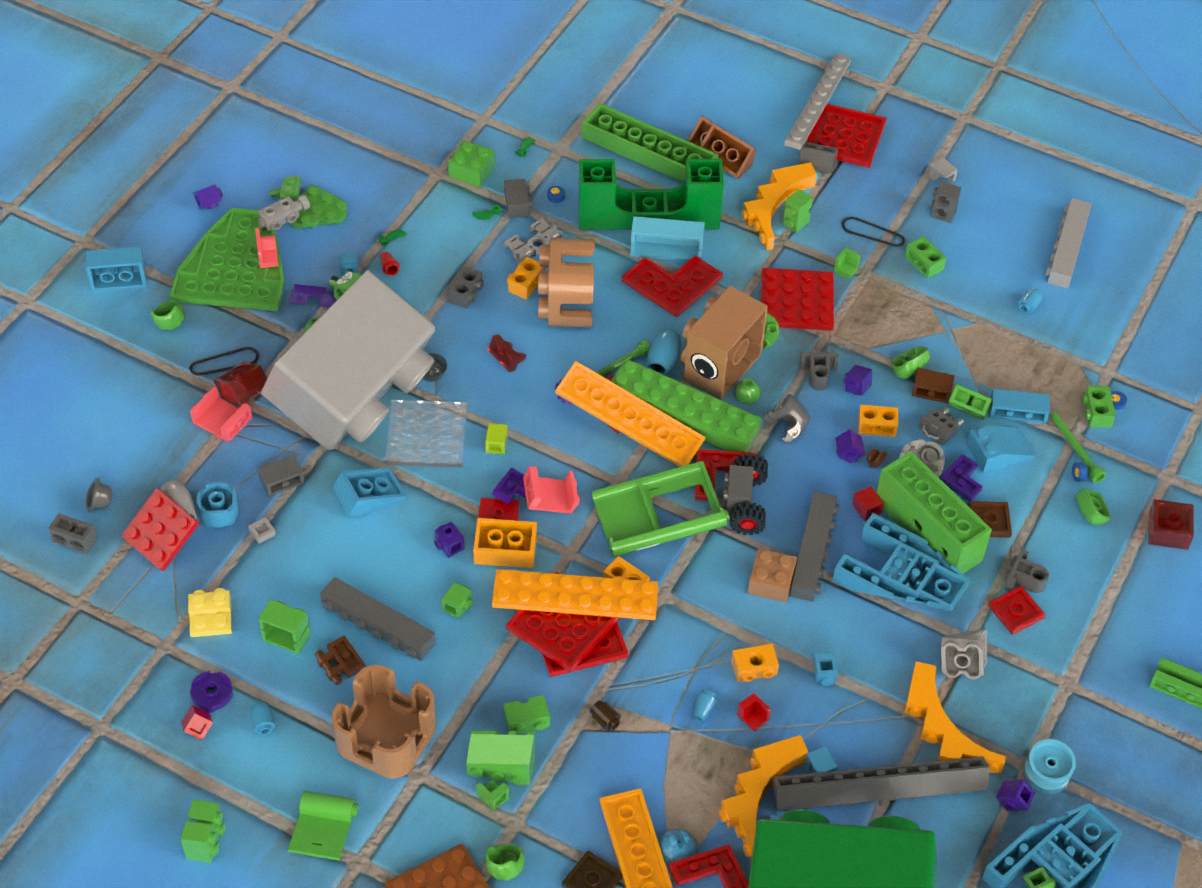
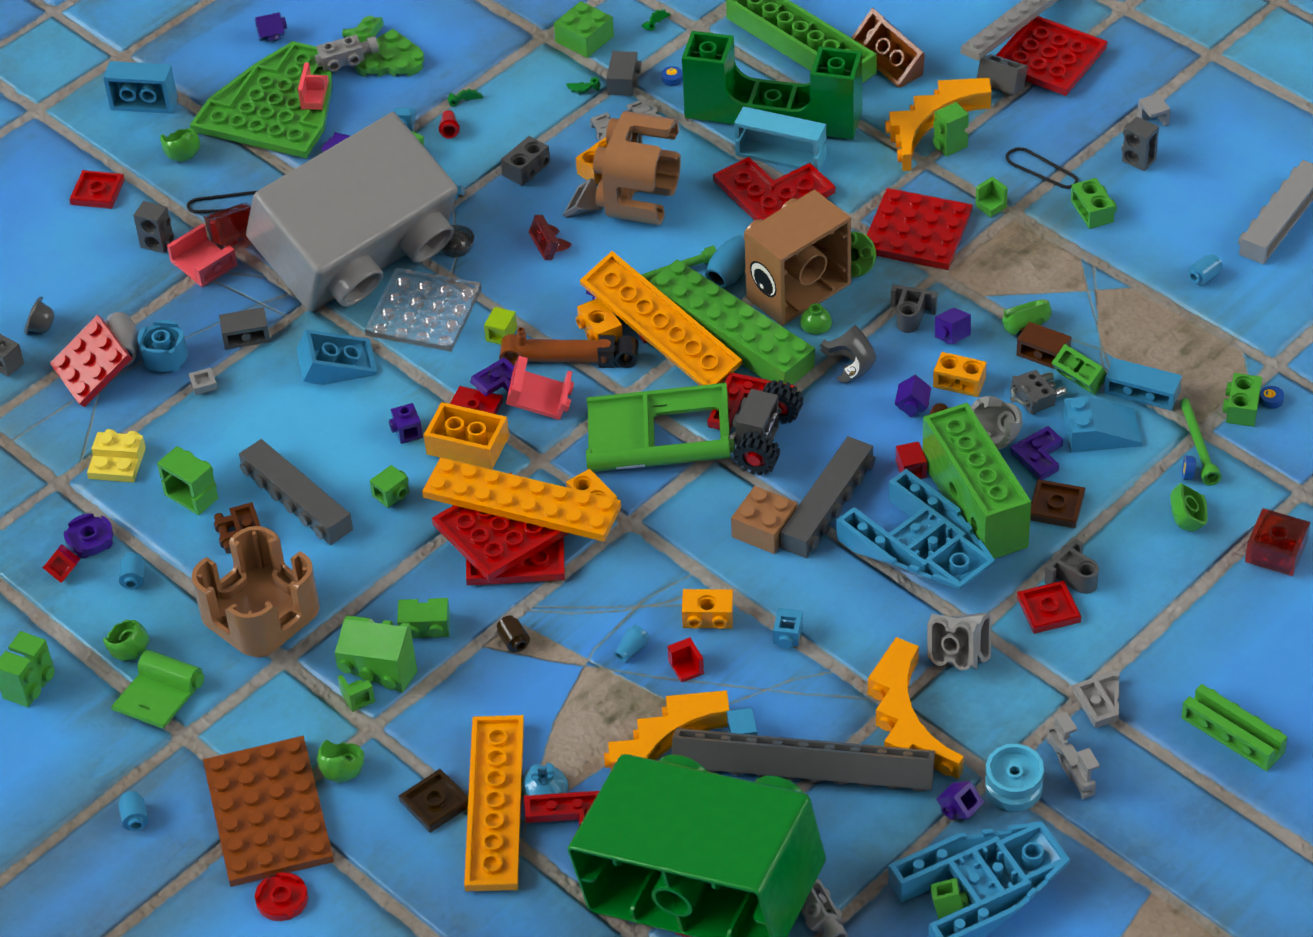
camera: 20 degrees right, 5 degrees down
none -> red tile [69,170,125,209]
none -> bright green hair [103,620,149,661]
none -> dark grey brick [133,201,174,253]
none -> dark orange piece [499,327,639,368]
none -> light grey slope [563,178,602,218]
none -> light orange brick [576,299,623,340]
none -> light grey piece [1047,712,1100,800]
none -> light grey wing [1073,670,1120,728]

